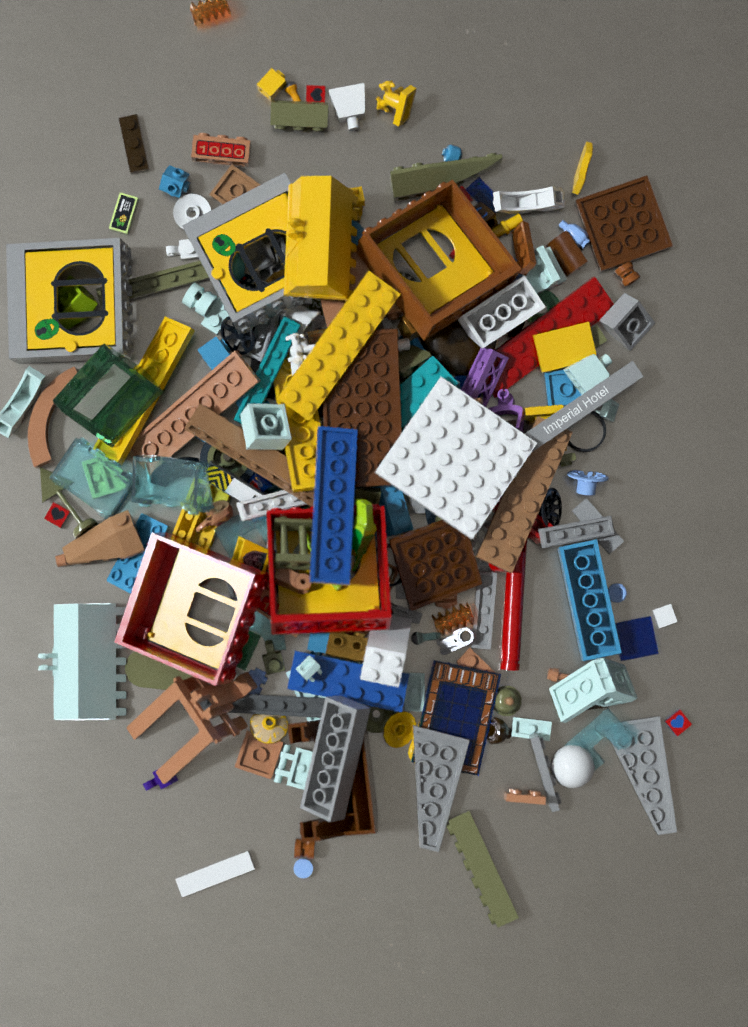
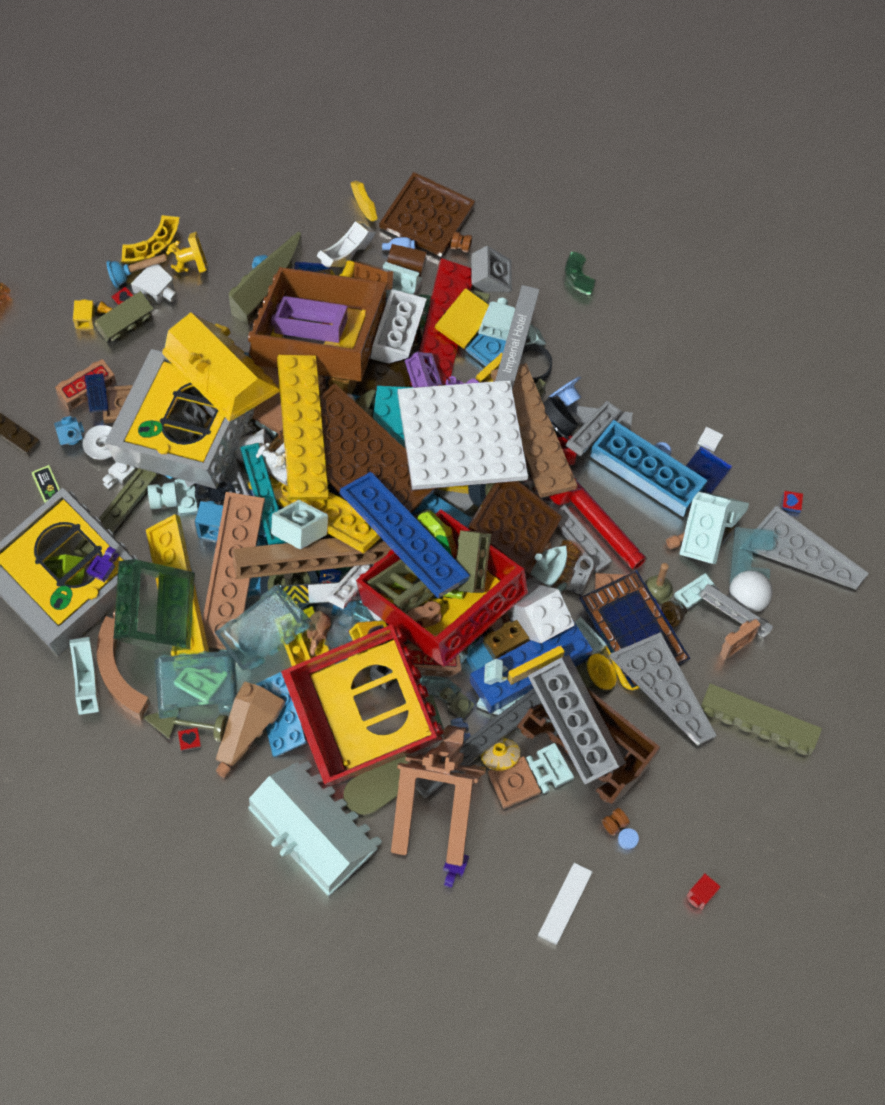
camera: 45 degrees left, 20 degrees down
none -> clear blue tile [84,373,108,413]
none -> dark purple plate [86,546,119,582]
none -> dark azure piece [106,254,167,289]
none -> yellow brick [121,215,180,264]
none -> medium lavender piece [271,296,348,343]
none -> olive brick [454,530,491,593]
none -> yellow tile [508,646,565,685]
none -> light aqua shield [530,546,567,587]
none -> black tyre [543,397,578,434]
none -> clear green cylinder [564,252,596,297]
none -> red brick [687,873,721,910]

